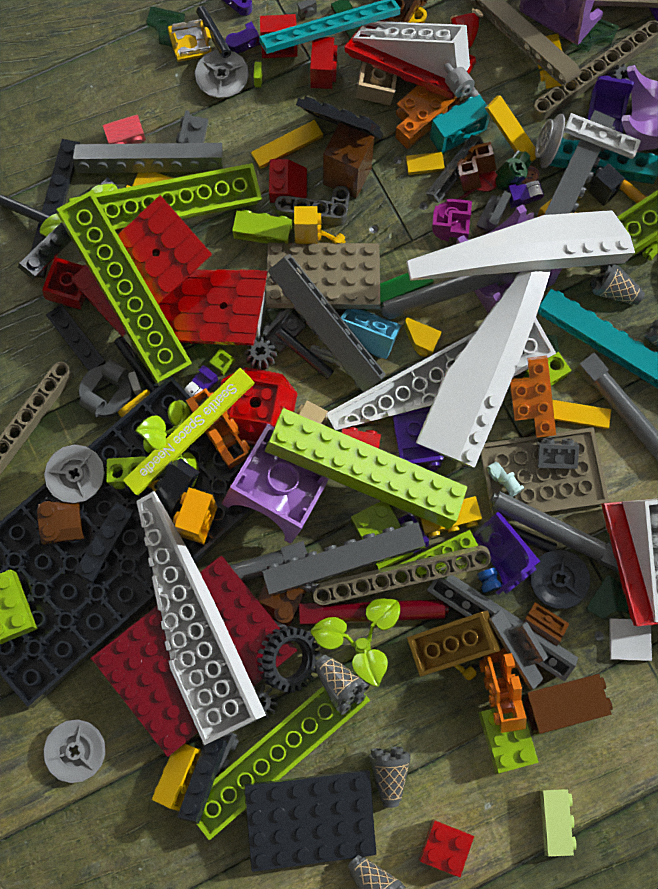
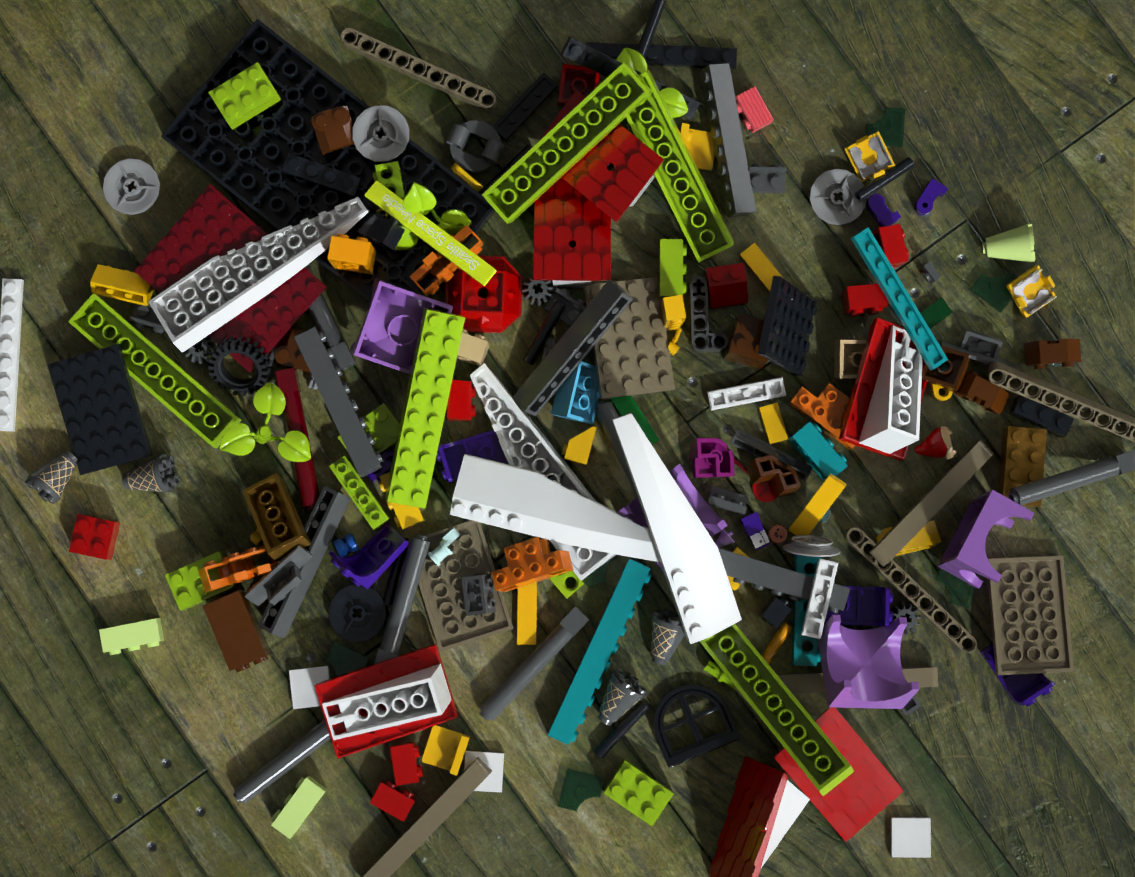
camera: 80 degrees right, 10 degrees up
white tile [128,371,143,396] -> none
black plate [177,739,227,824] -> none
dark purple leg [184,365,218,403] -> none
lime tile [208,348,236,375] -> none
lime tile [253,62,263,88] -> none
dark tan beam [313,546,490,605] -> none
dark grey cone [314,655,370,715] -> none
light grey piece [444,63,481,98] -> none
dark green piece [495,150,532,190] -> none
reddish brown plate [523,602,569,646] -> none
none -> white plate [707,377,786,411]

